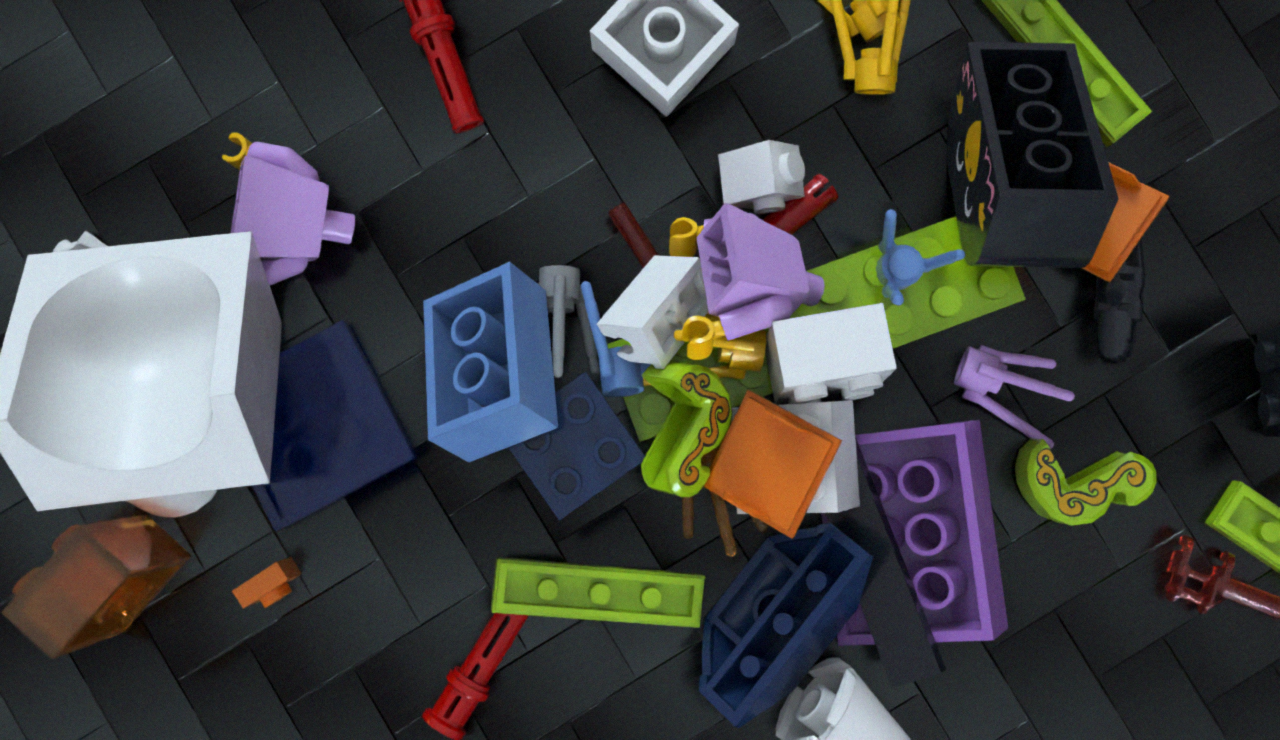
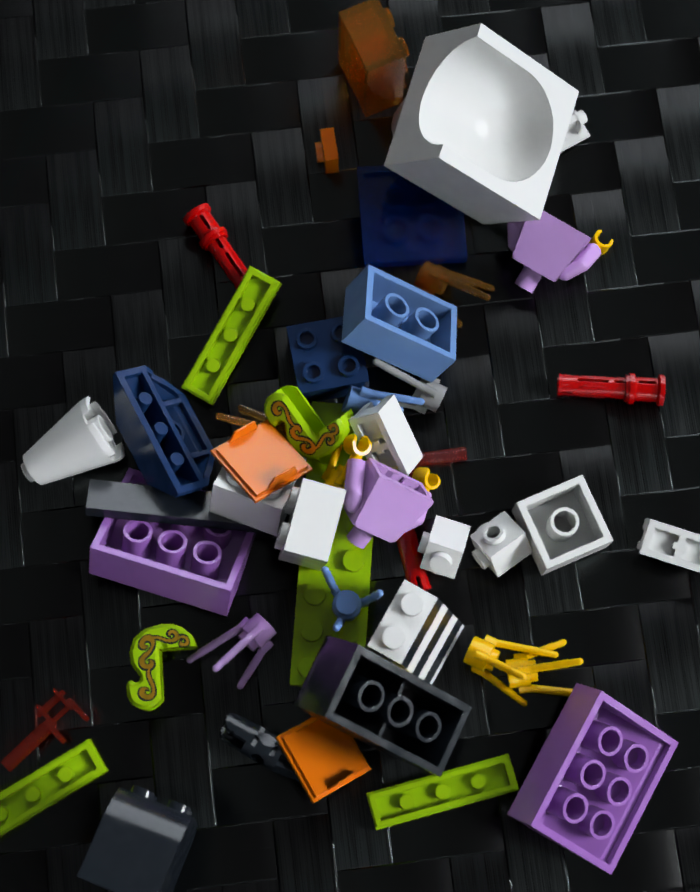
camera: 110 degrees right, 10 degrees down
none -> white slope [367,579,464,685]
none -> clear orange plant [415,261,495,328]
none -> white brick [470,511,533,577]

